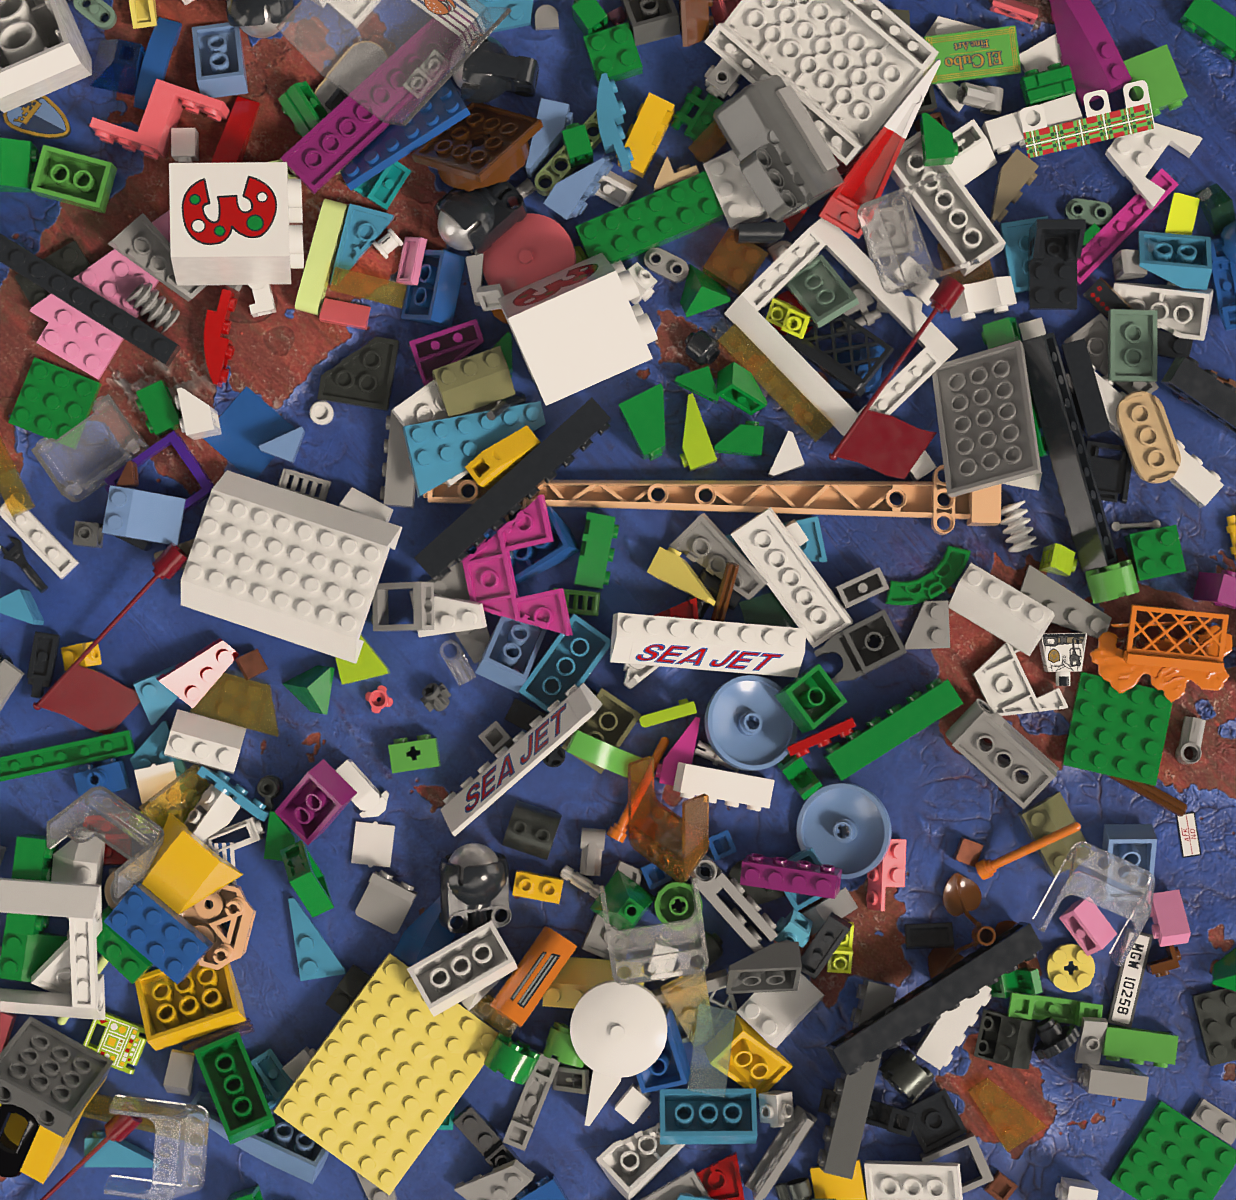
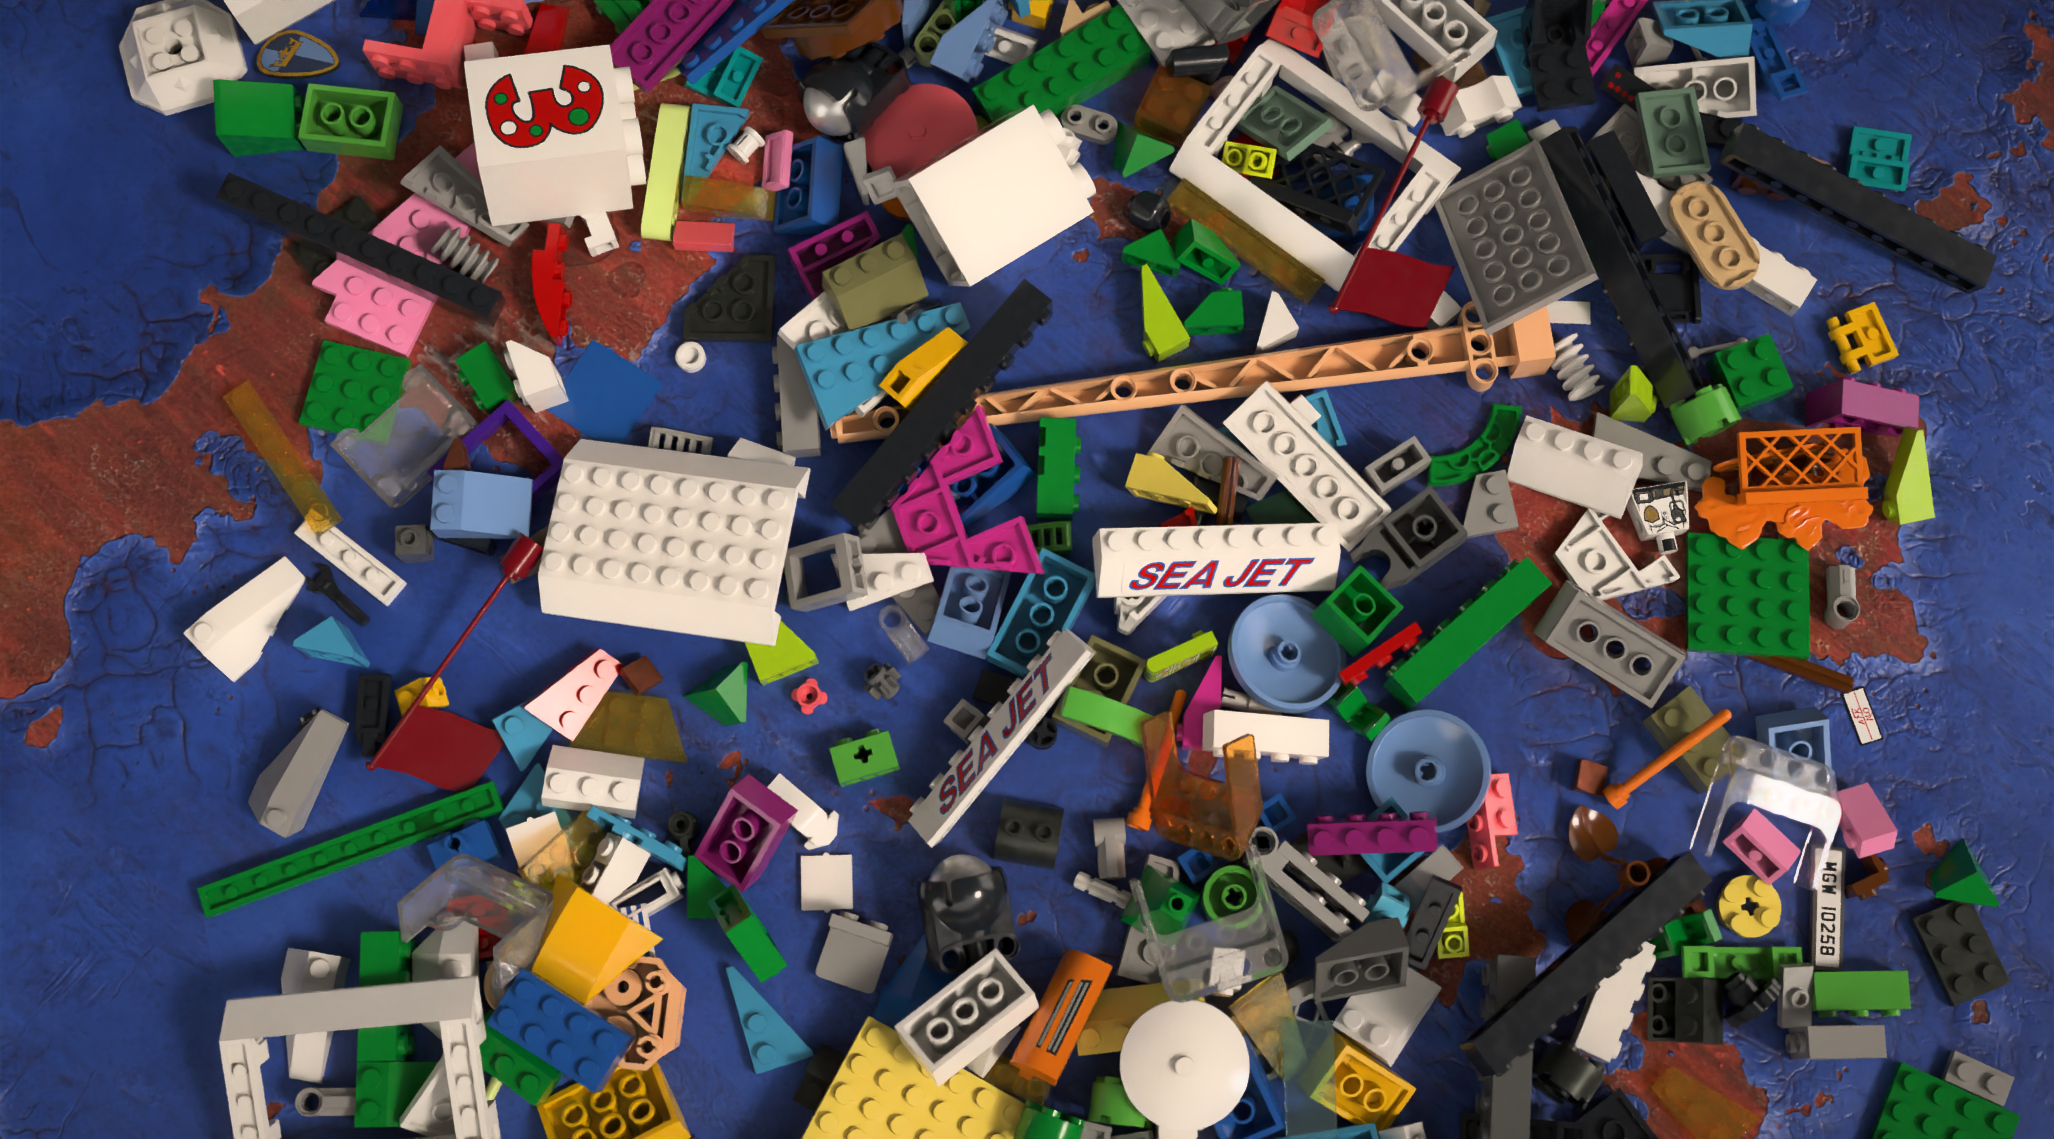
camera: 15 degrees left, 10 degrees down
medium blue slope [259,427,305,463] -> none
yellow brick [512,870,564,904] -> none
green slope [618,383,666,461] -> none
black tile [904,922,954,950] -> none

